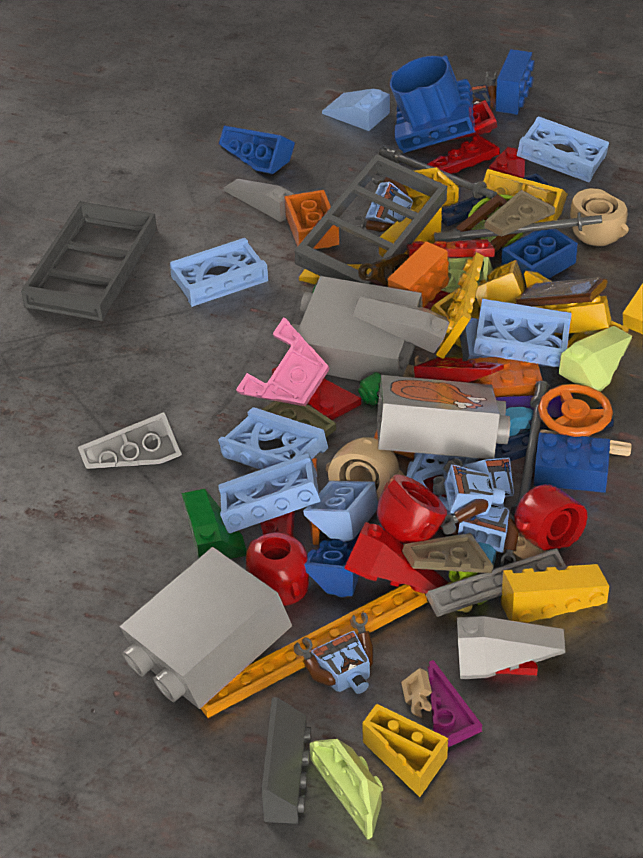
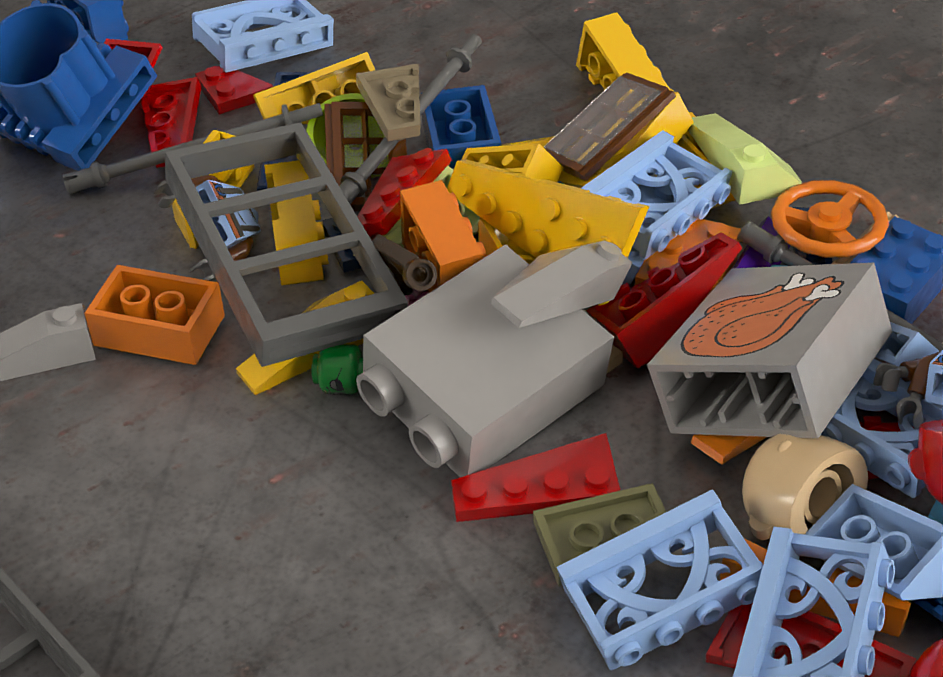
camera: 60 degrees left, 0 degrees up
light blue fence [170,238,268,307] -> none
bright pink wing [236,317,330,406] -> none
green head [358,372,381,406] -> none
tan piece [570,188,629,246] -> none

